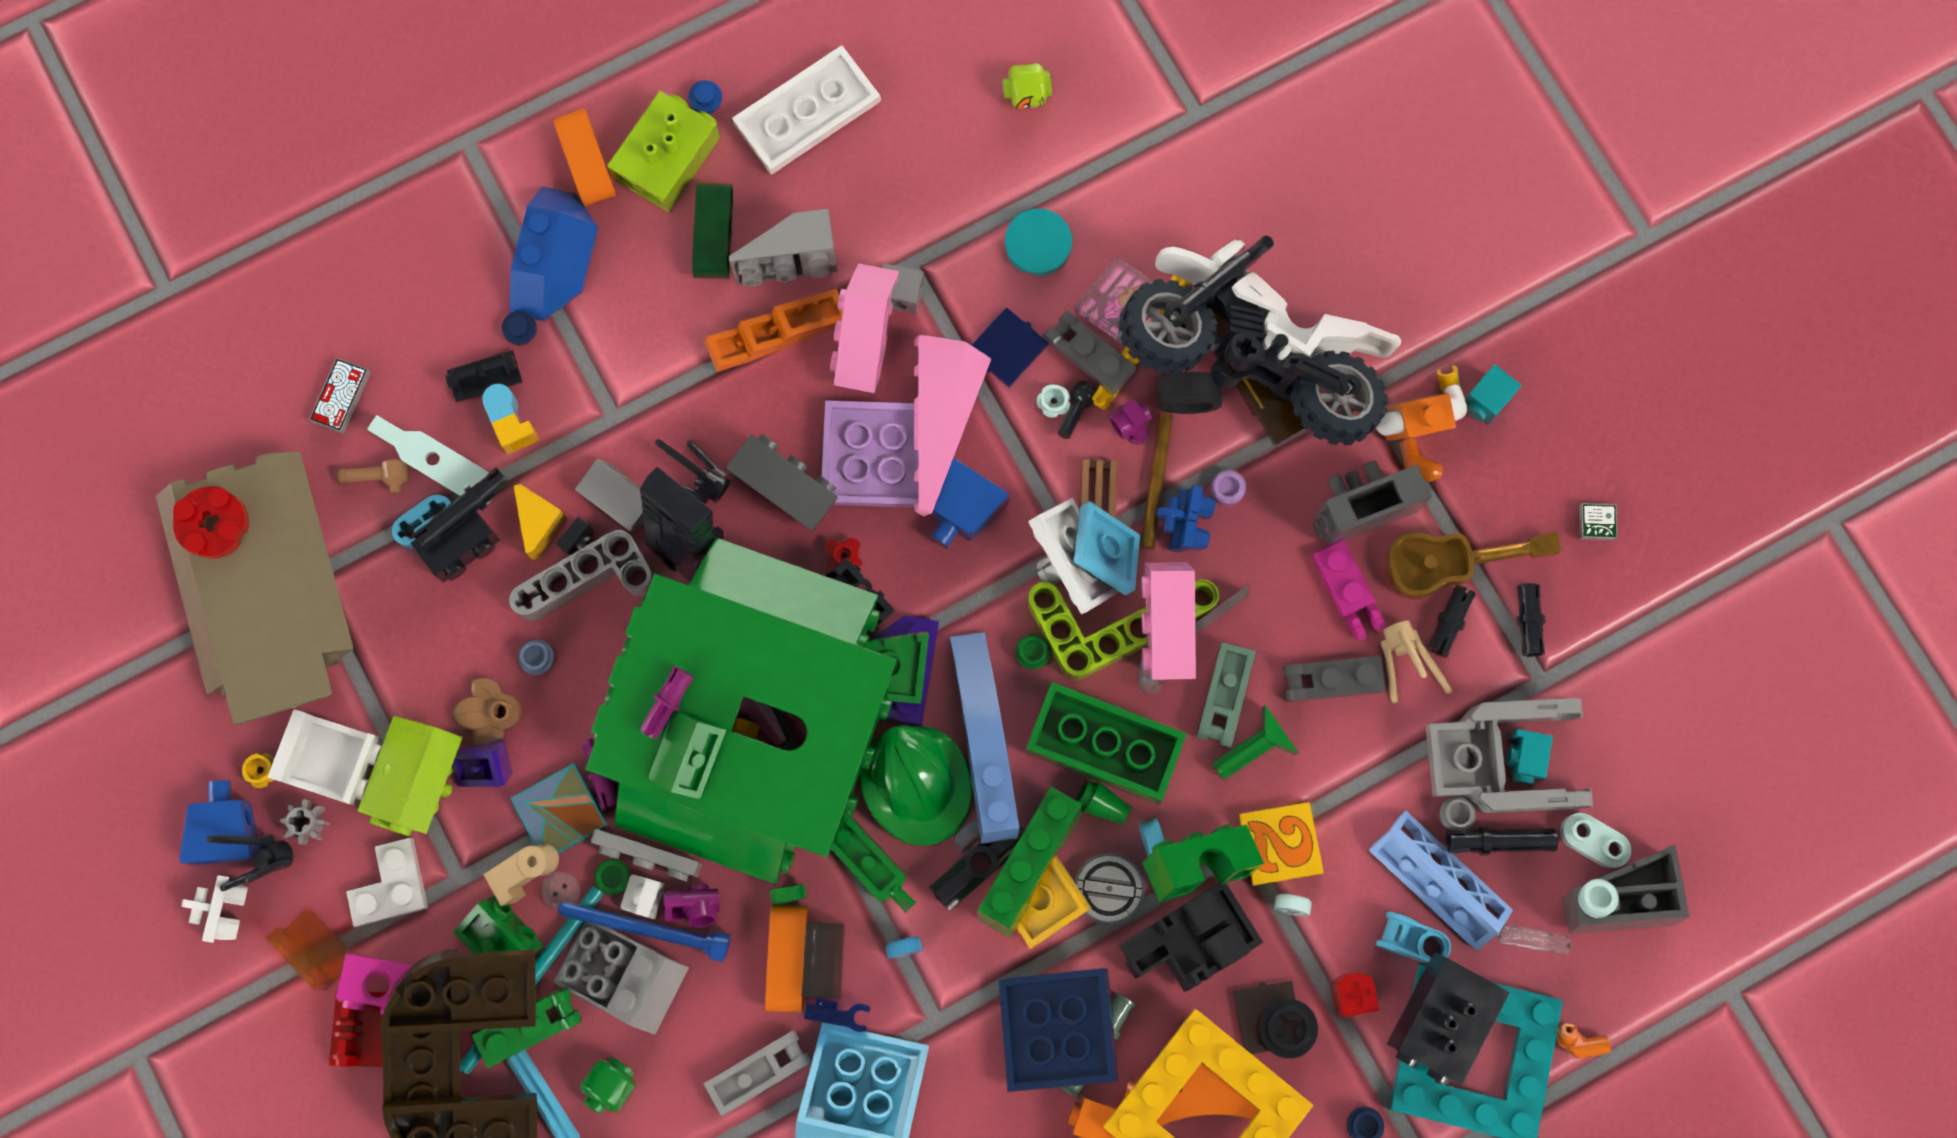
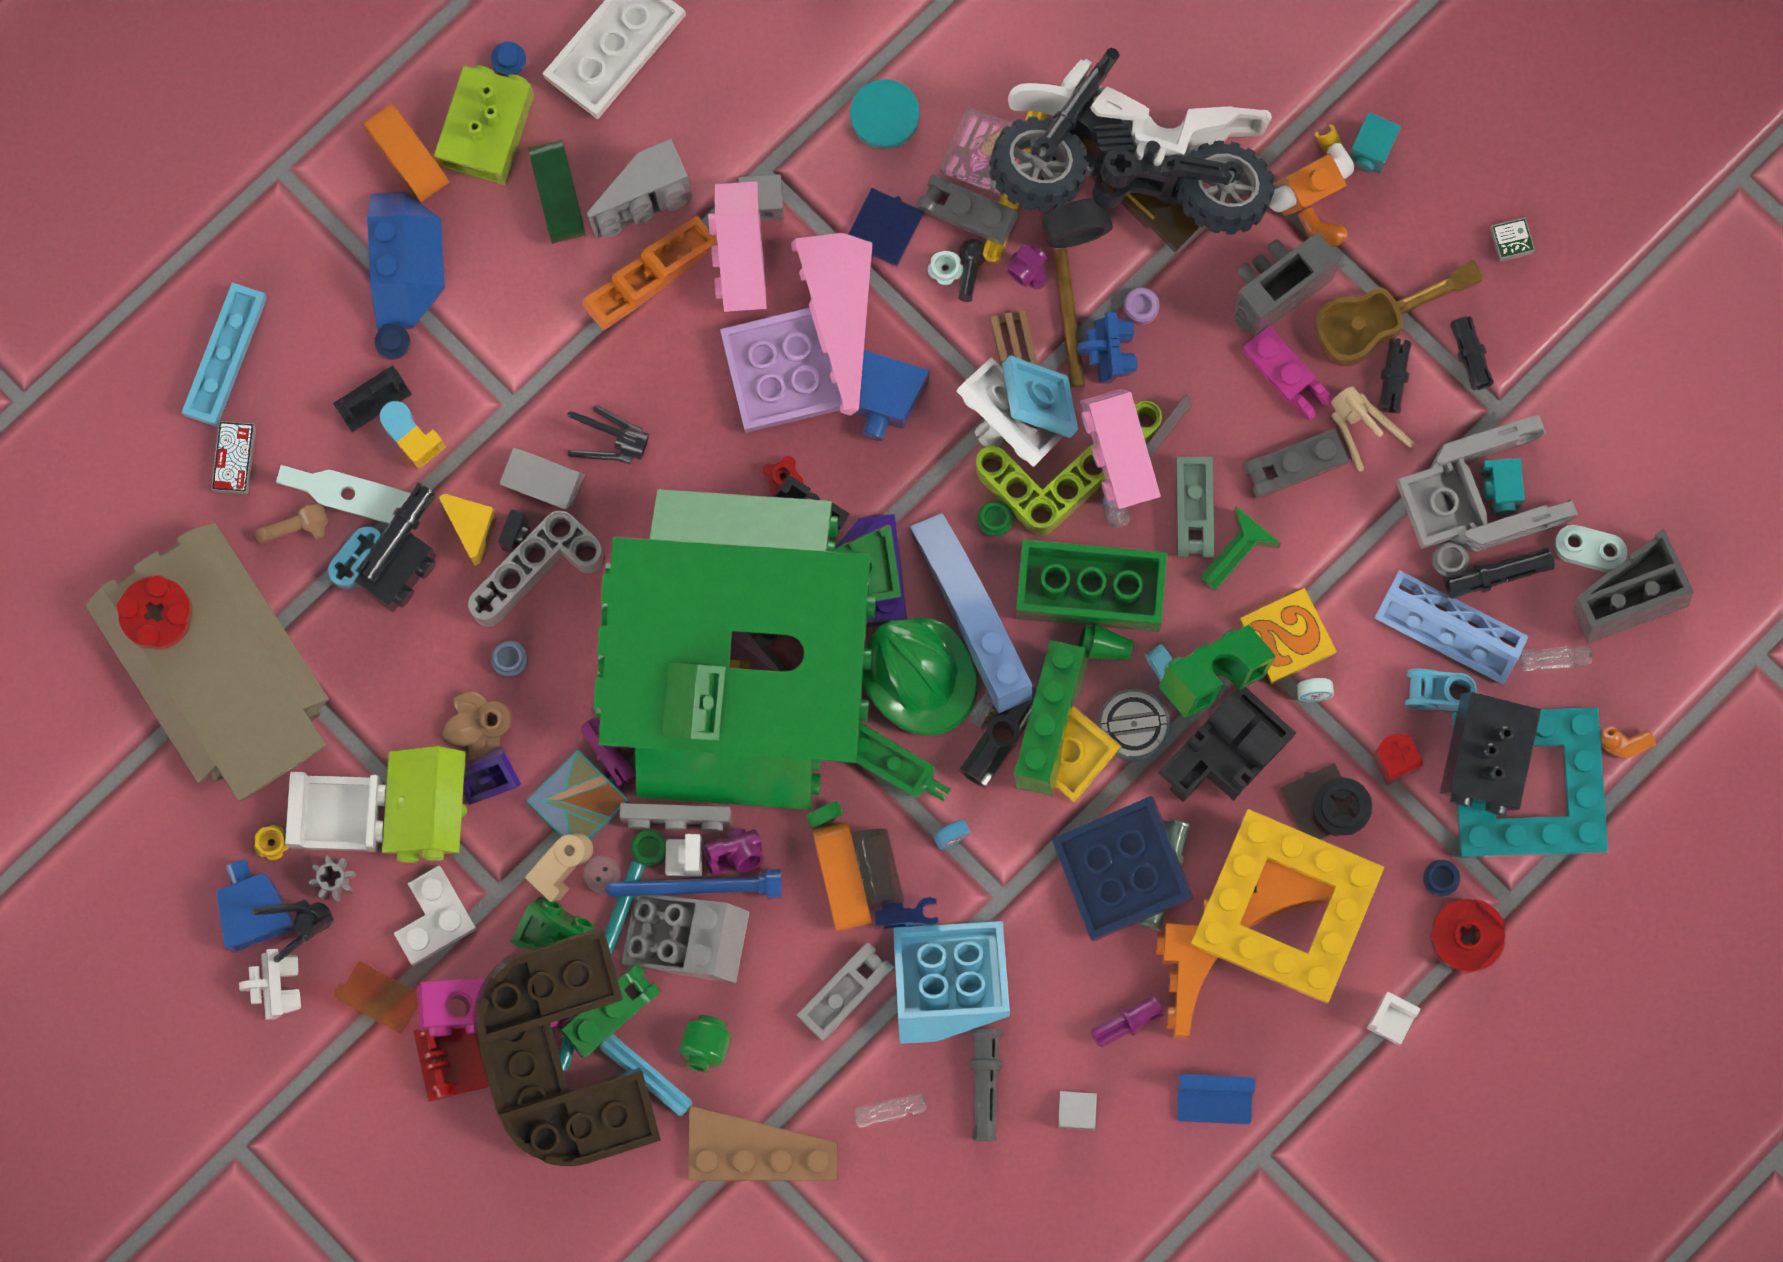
camera: 10 degrees left, 0 degrees up
black piece [640,467,724,582] -> none
magenta axle [640,665,695,739] -> none
dark grey wedge [726,434,838,532] -> none
light aqua tile [1578,879,1619,918] -> none
none -> medium azure plate [181,283,267,427]

